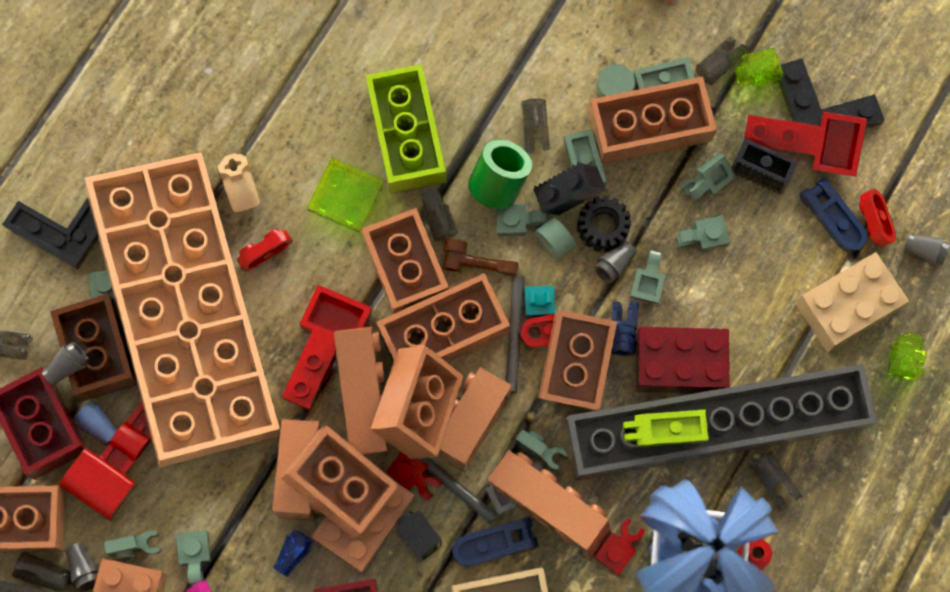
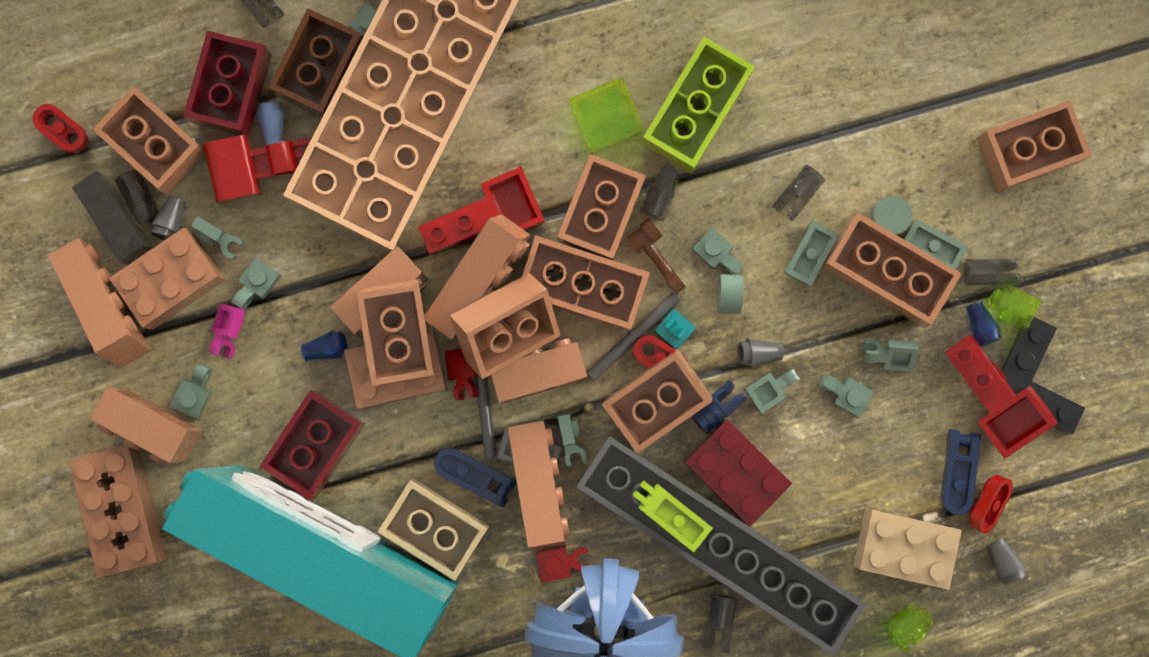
camera: 45 degrees right, 10 degrees up
dark grey cone [42,342,88,385] -> none
tan piece [218,153,260,212] -> none
red plate [237,229,293,272] -> none
black brick [396,510,442,563] -> none
green piece [468,140,532,209] -> none
black brick [533,162,605,216] -> none
black tyre [577,195,631,252] -> none
black brick [731,138,799,195] -> none
none -> clear blue cone [966,301,1002,347]

